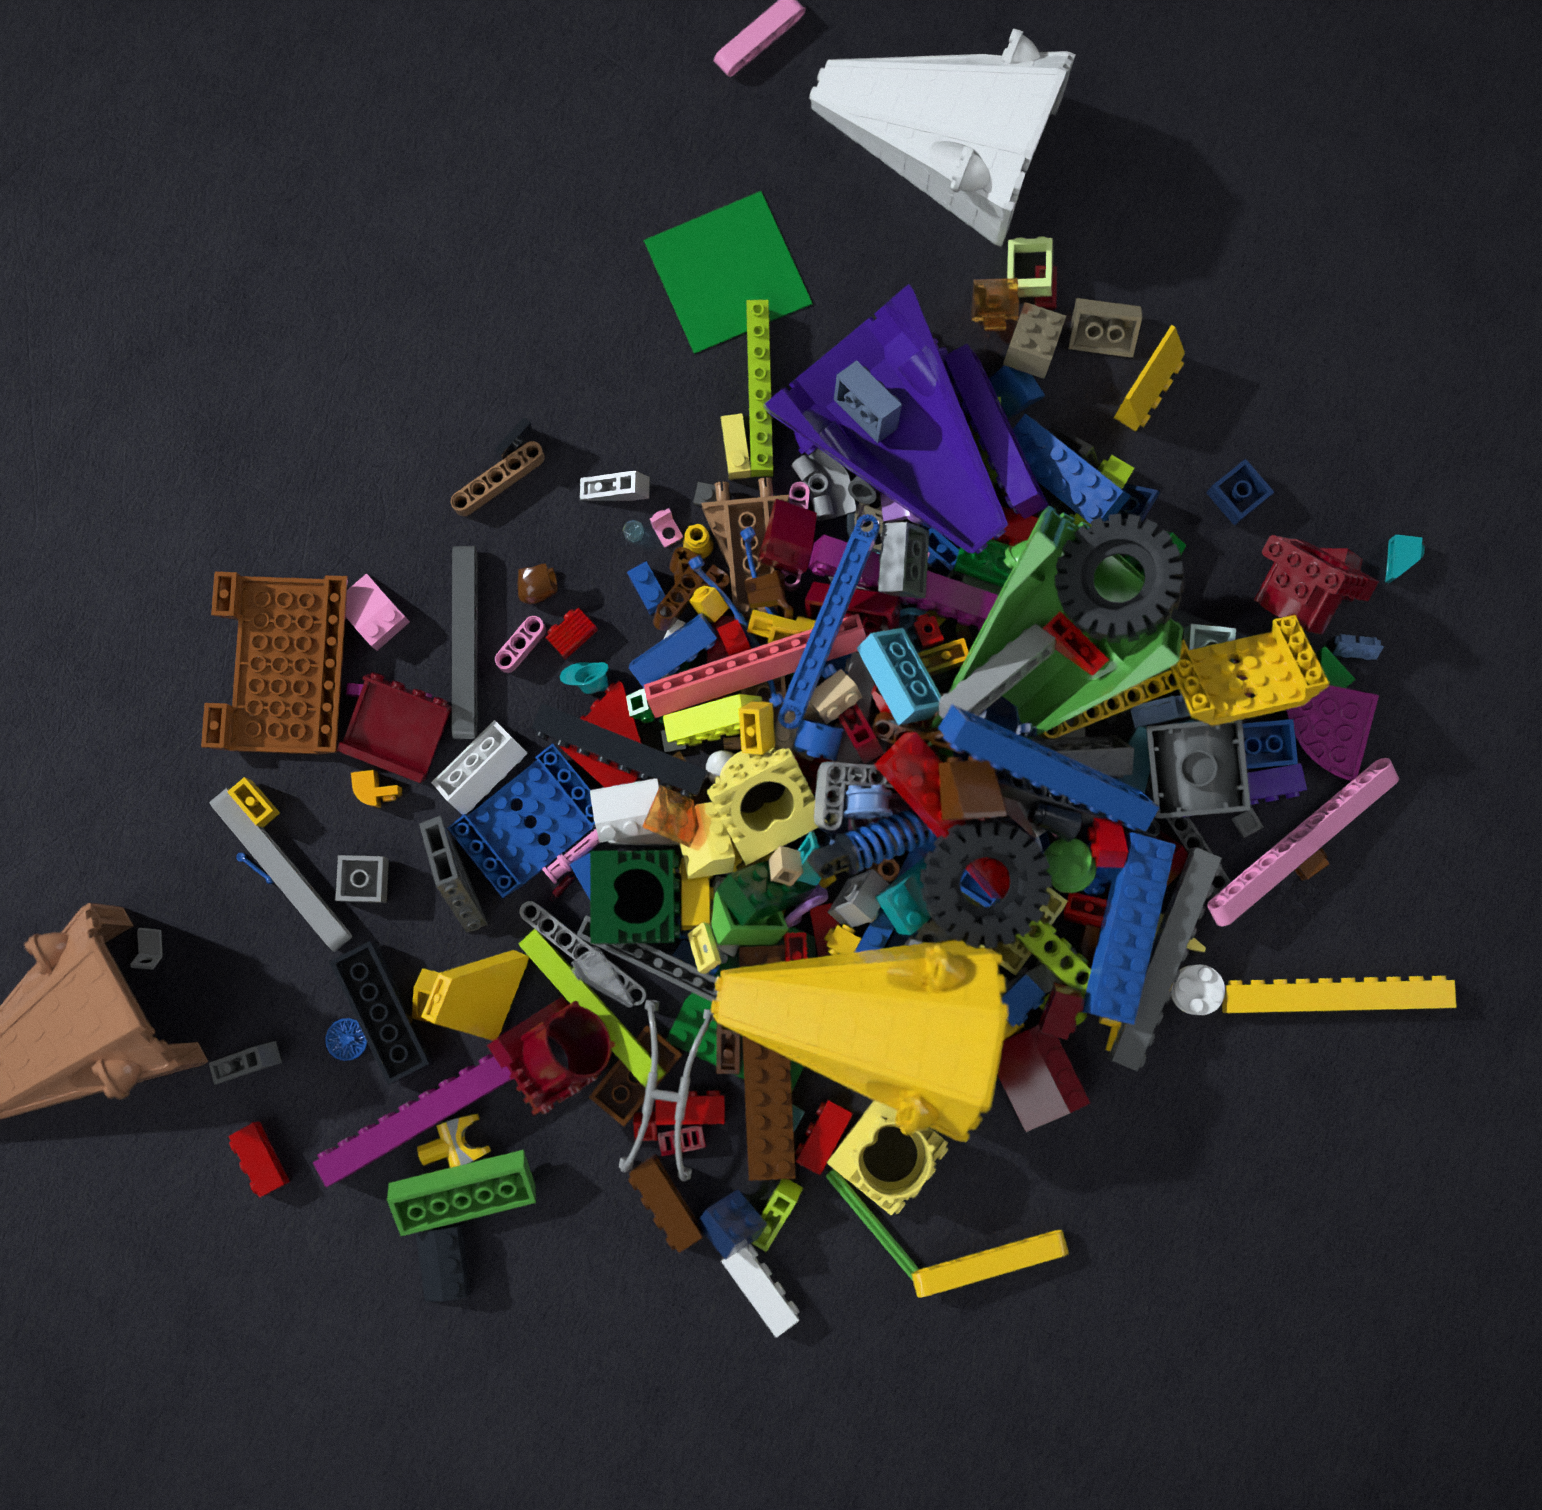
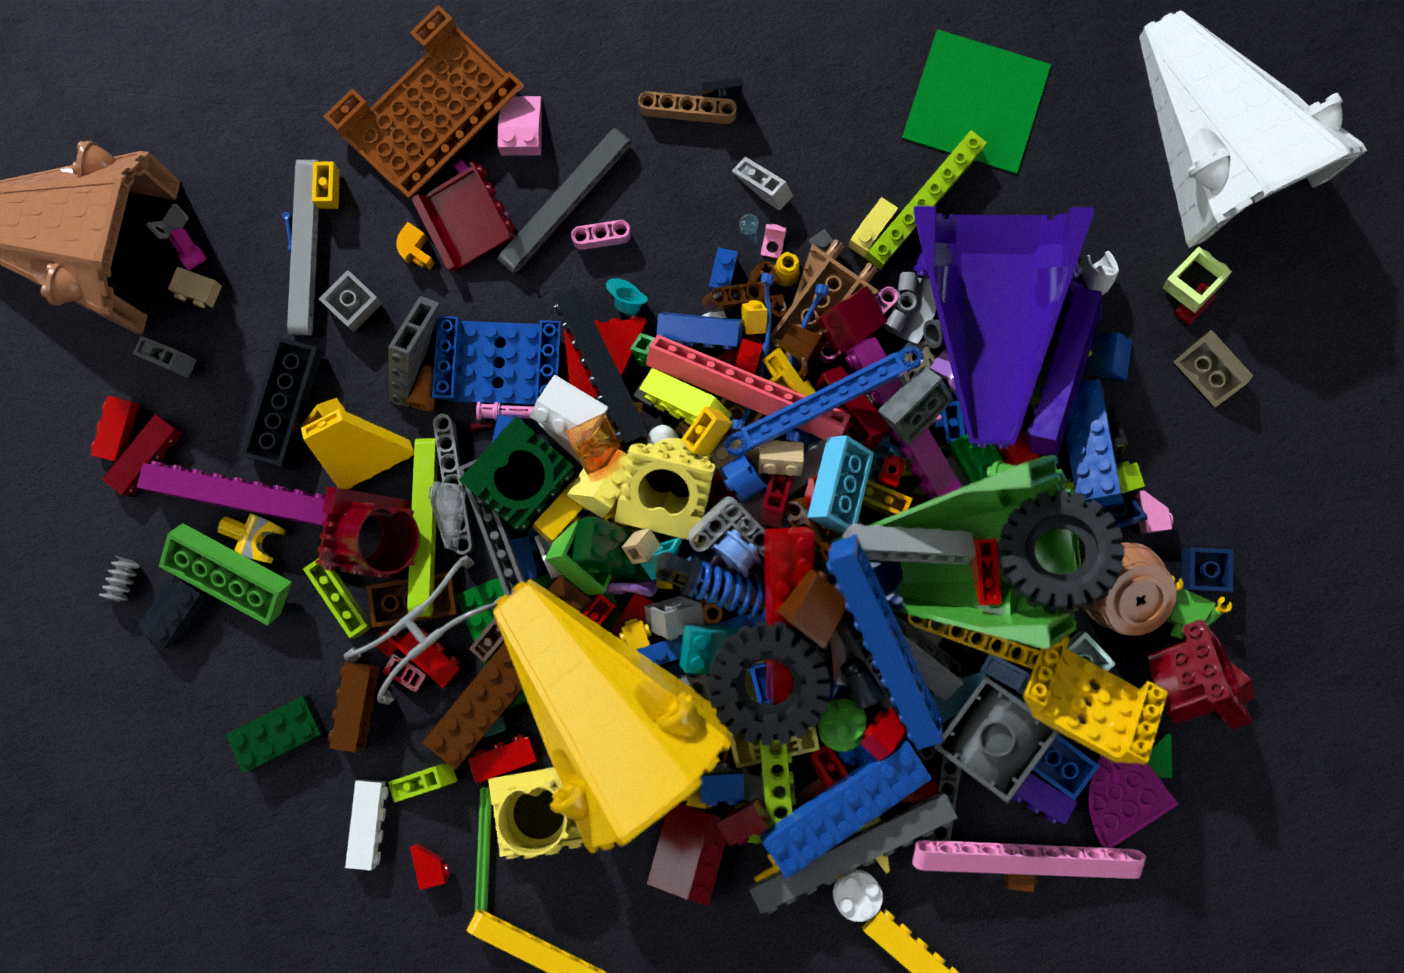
camera: 40 degrees right, 0 degrees up
blue wheel [325,1018,368,1061] -> none
white slope [431,720,527,815] -> none
reddish brown piece [517,563,558,604] -> none
red brick [546,608,598,660] -> none
light yellow piece [688,922,728,974] -> none
dark blue brick [697,1190,767,1260] -> none
sand blue brick [834,361,902,443] -> none
clear orange panel [971,278,1019,331] -> none
dark tan brick [1003,302,1066,379] -> none
yellow slope [1114,325,1185,431] -> none
dark grey tile [1232,808,1263,838] -> none
medium blue hinge [1332,634,1384,660] -> none
teal slope [1385,535,1425,583] -> none
none -> light grey piece [99,555,140,602]
none -> dark red brick [102,414,182,497]
none -> dark pink piece [168,228,207,271]
none -> tan brick [168,267,222,308]
none -> dark green brick [225,695,327,773]
none -> lime brick [303,558,372,639]
none -> dark orange plant [406,365,435,412]
none -> red slope [410,843,450,890]
none -> white piece [1079,251,1119,295]
none -> nougat piece [1084,542,1176,635]
none -> bright pink slope [1134,491,1173,534]
none -> bright green torso [1166,576,1232,640]

